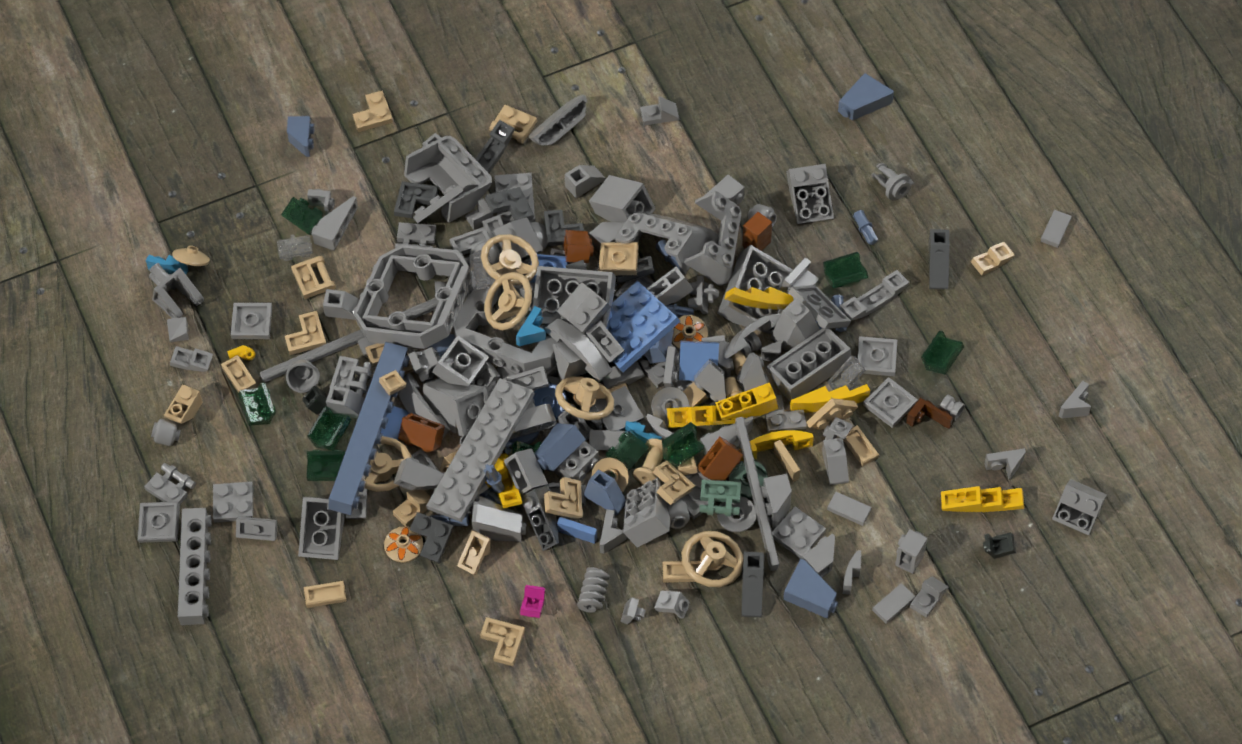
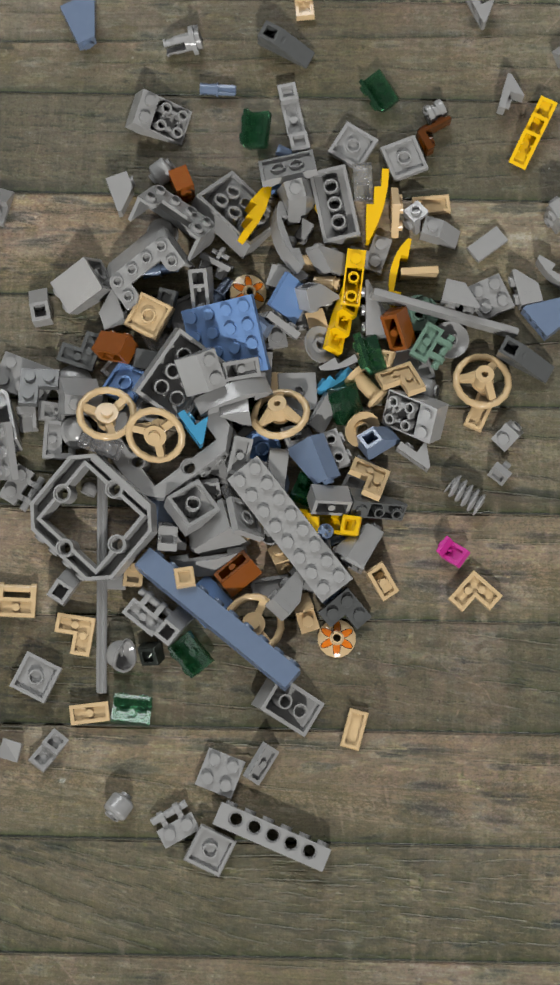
camera: 65 degrees left, 20 degrees up
tan slope [164,384,203,424] -> none
yellow arm [227,345,256,360] -> none
clear green bracket [306,449,346,481] -> none
medium blue tile [557,517,597,544] -> none
light grey panel [780,257,819,294] -> none

